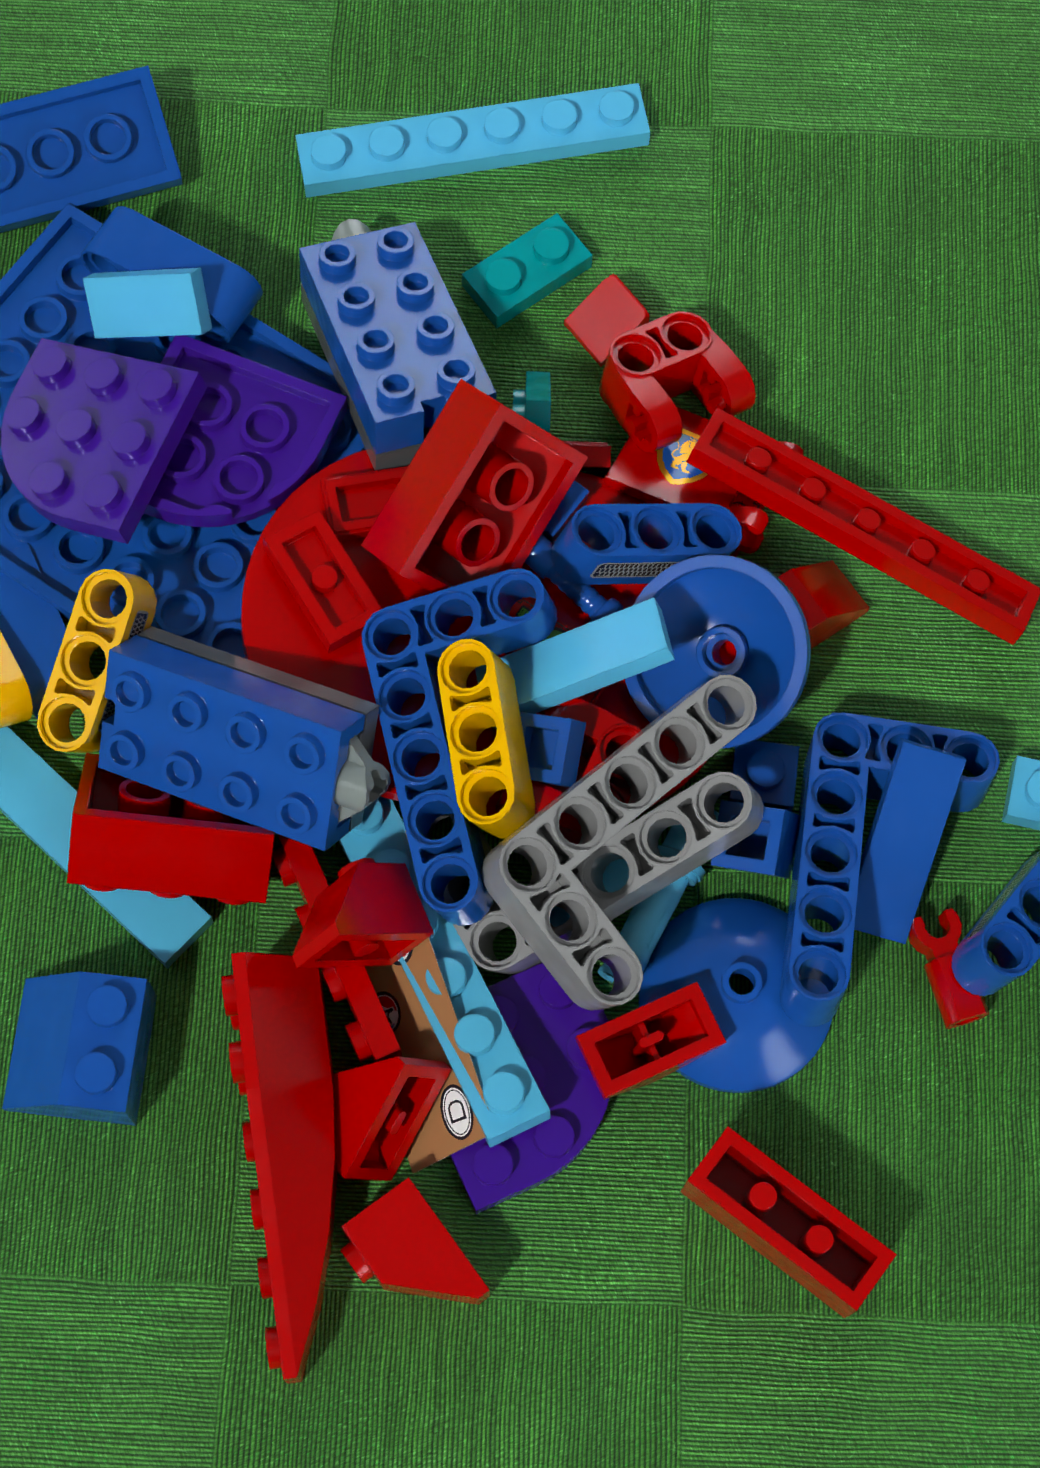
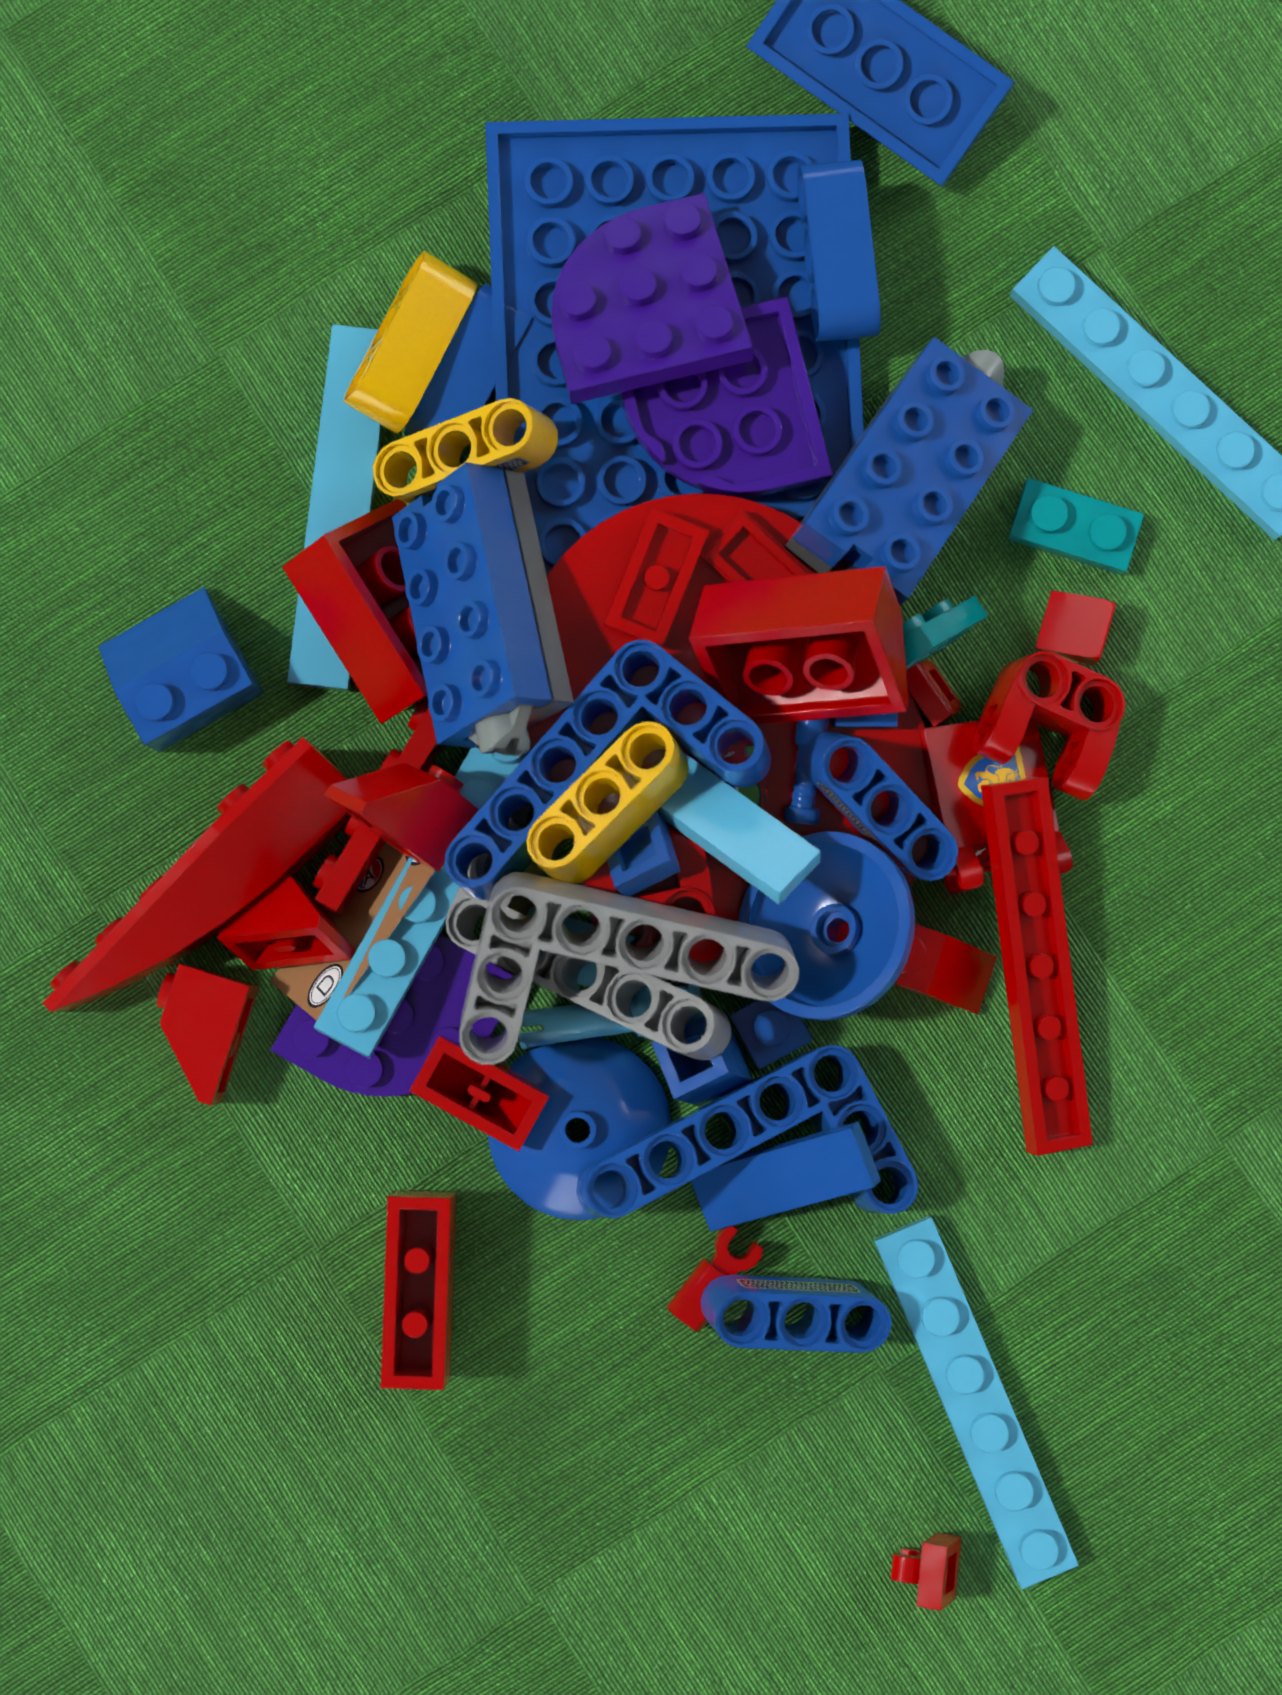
camera: 65 degrees right, 15 degrees up
medium azure tile [83,268,212,339] -> none

